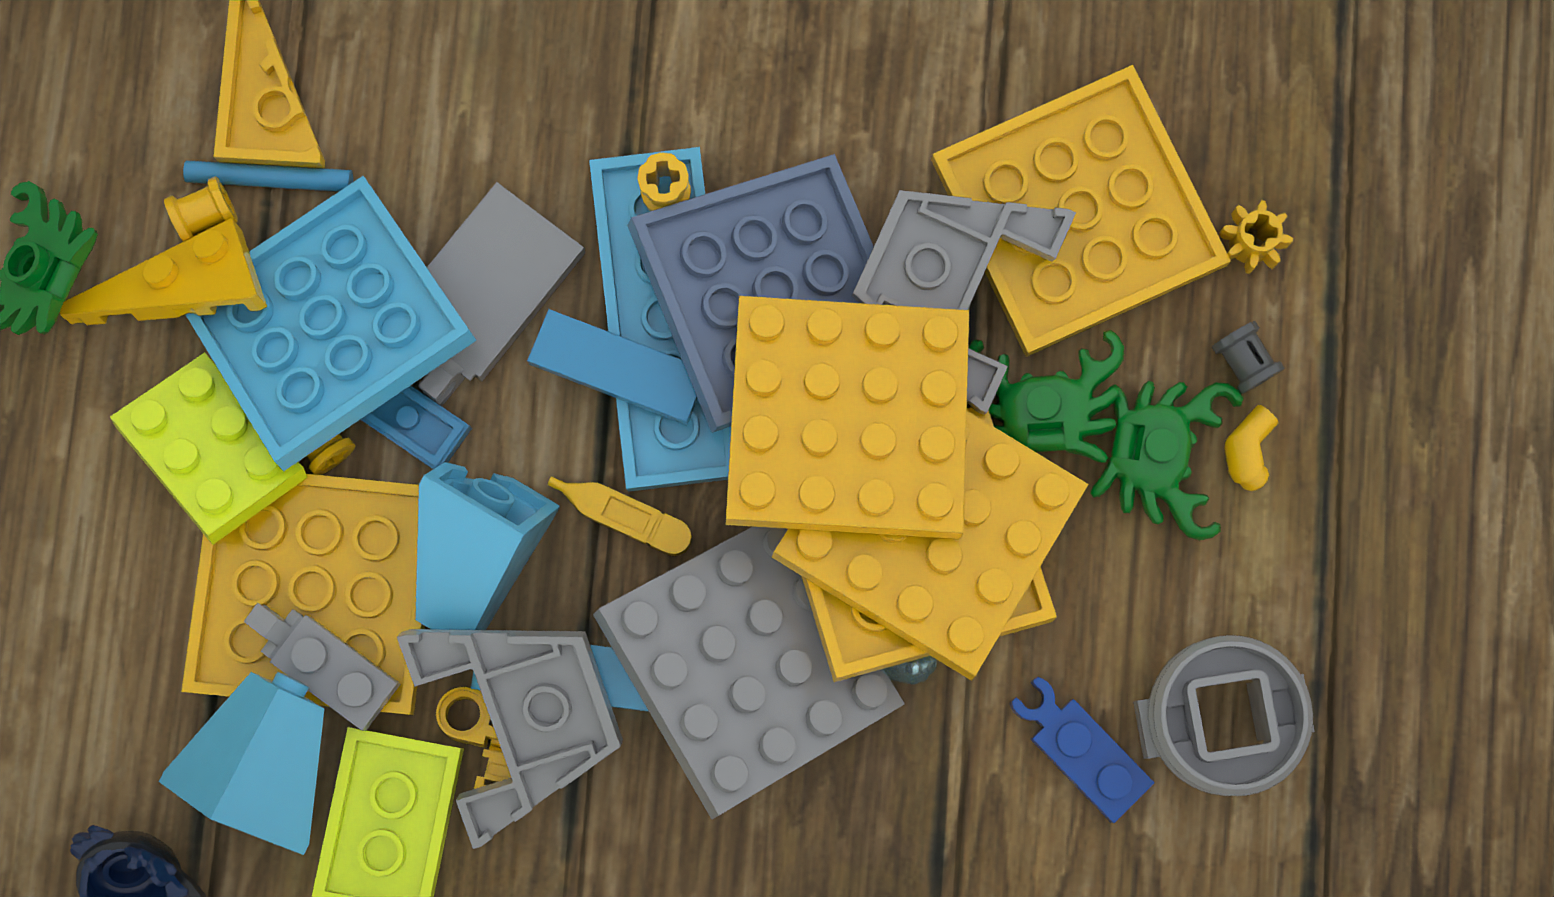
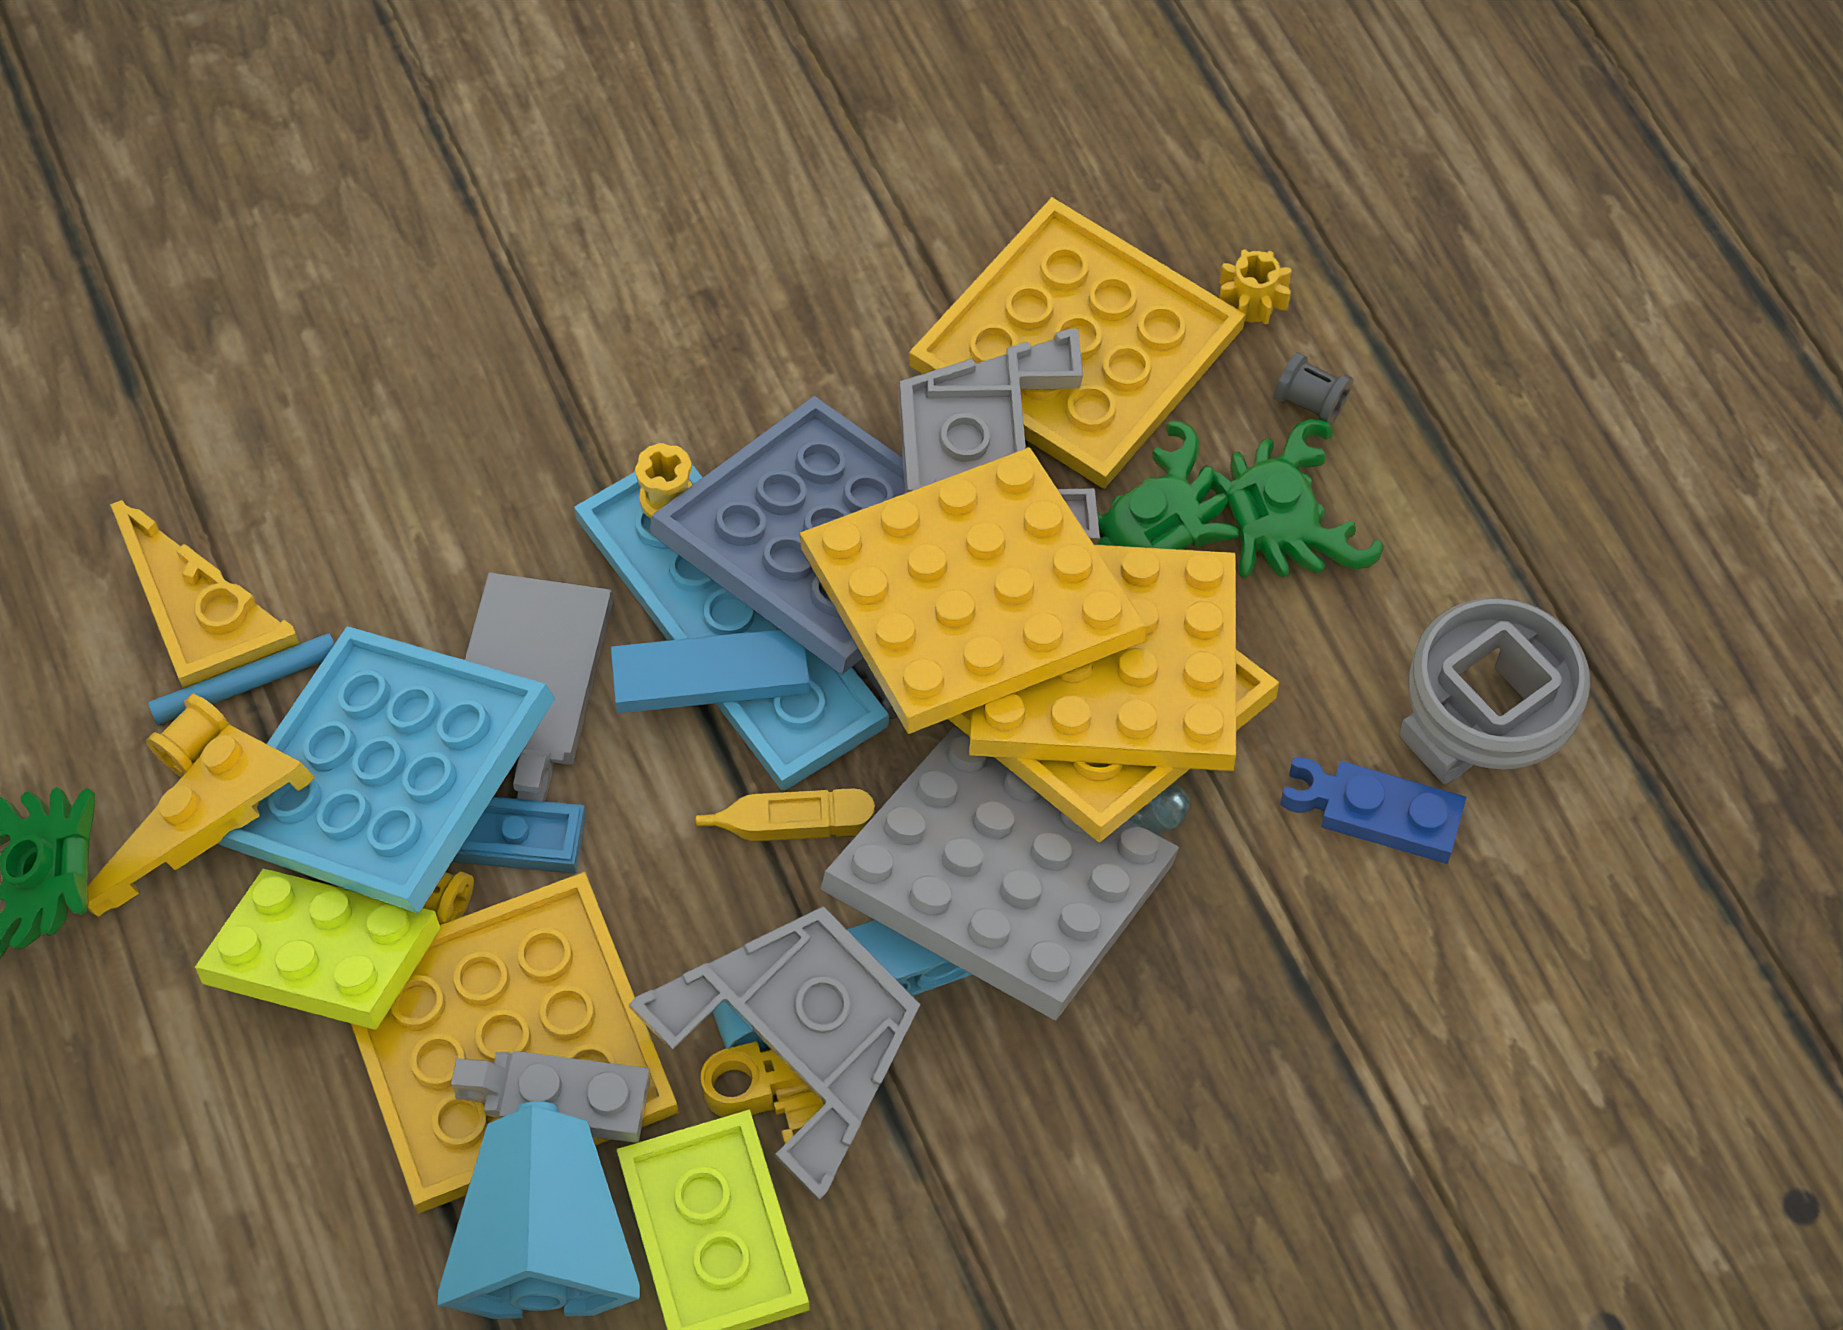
camera: 30 degrees left, 20 degrees down
medium azure slope [415,462,560,630] -> none
yellow arm [1224,405,1279,491] -> none

